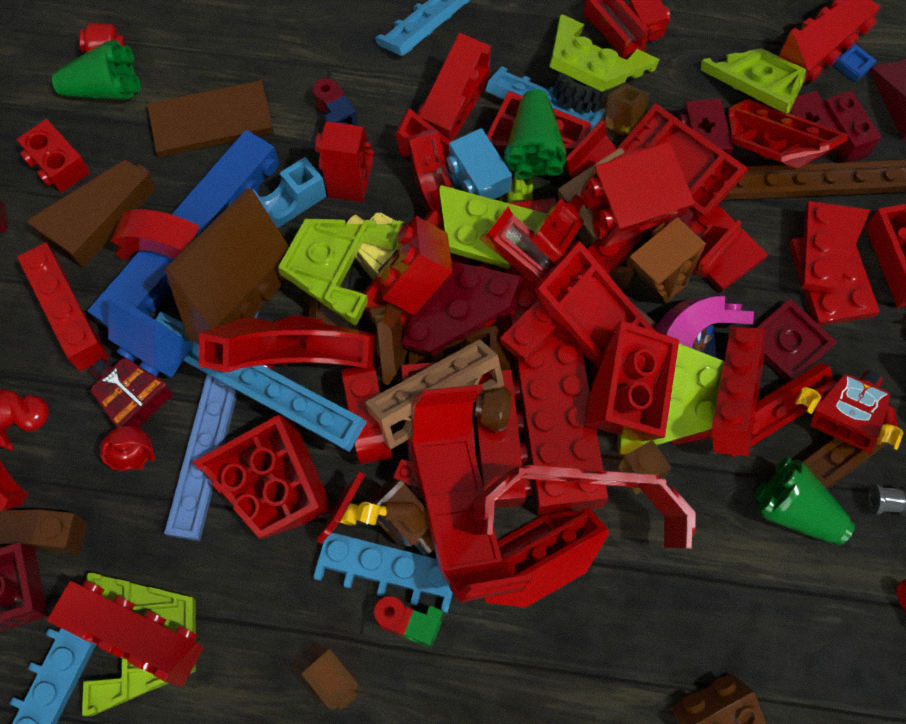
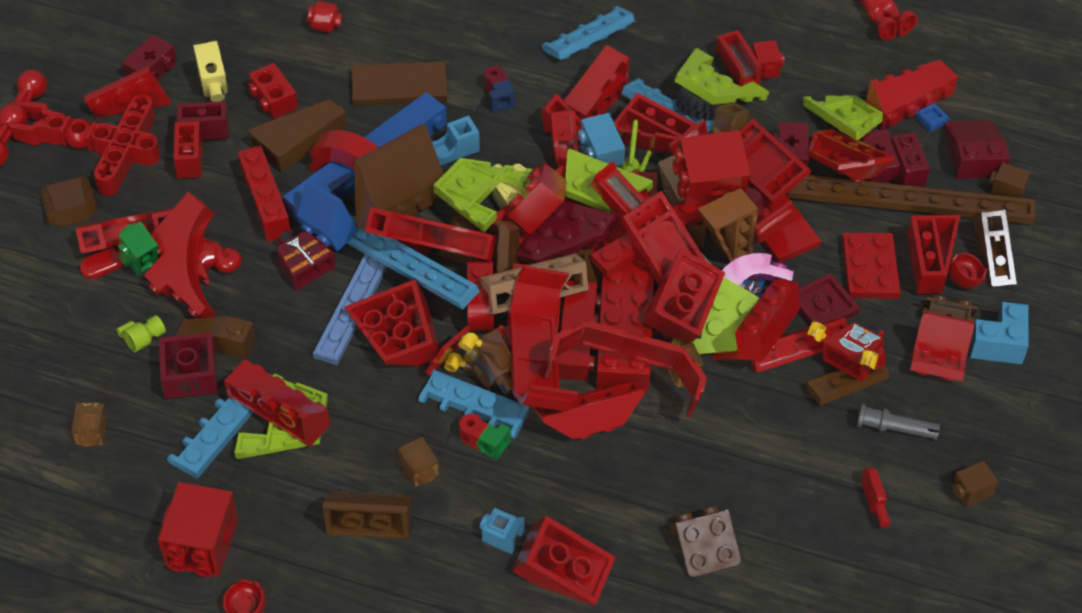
camera: 10 degrees right, 15 degrees down
green cone [52,40,141,100] -> none
red hair [100,425,155,471] -> none
red wedge [316,121,375,203] -> none
reddish brown cone [474,387,512,433] -> none
green cone [504,89,566,180] -> none
red hinge [530,194,584,262] -> none
green cone [754,457,855,545] -> none
red wing [801,201,870,293] -> none

